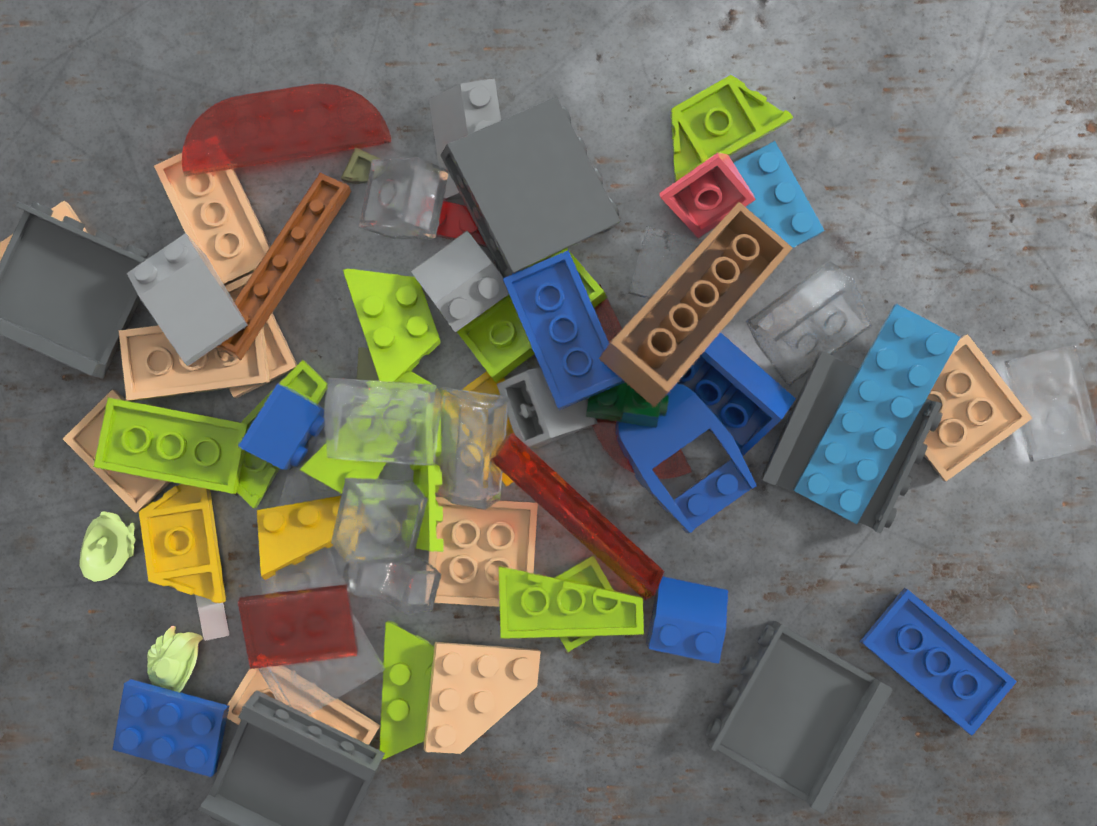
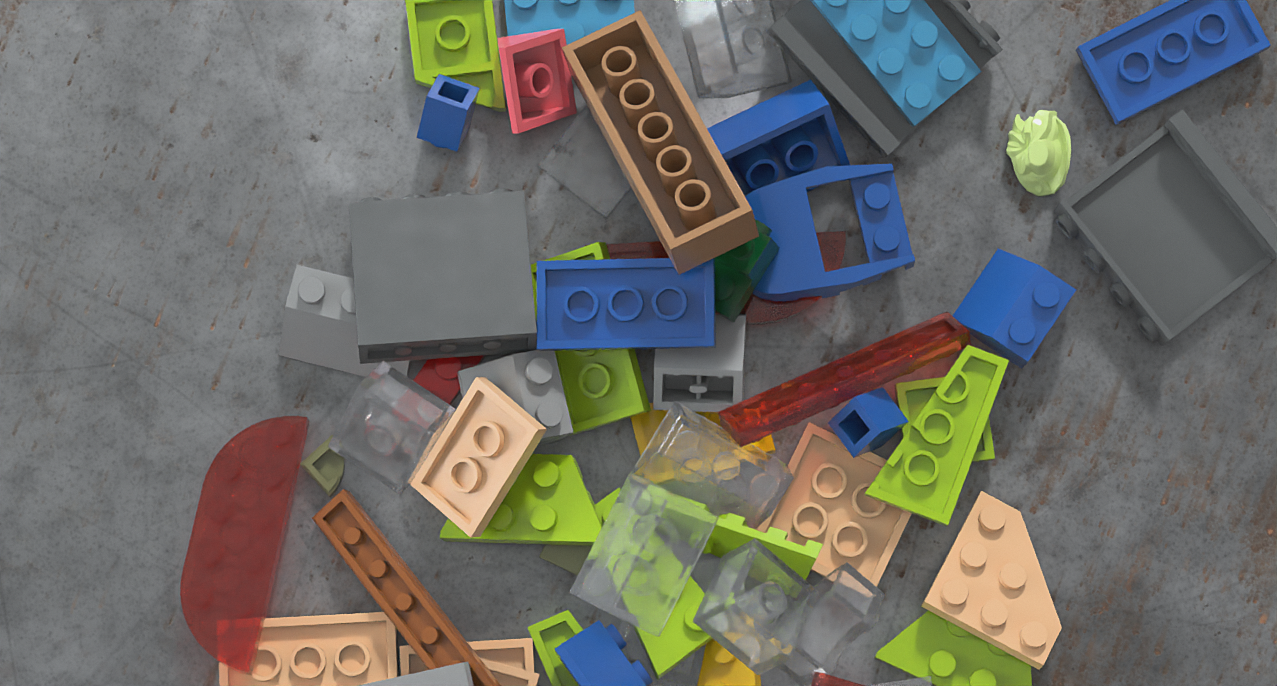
camera: 70 degrees left, 5 degrees down
none -> light nougat plate [410,377,547,538]
none -> blue brick [416,74,480,152]
none -> blue brick [828,387,909,458]
none -> yellowish green hat [1006,110,1071,196]

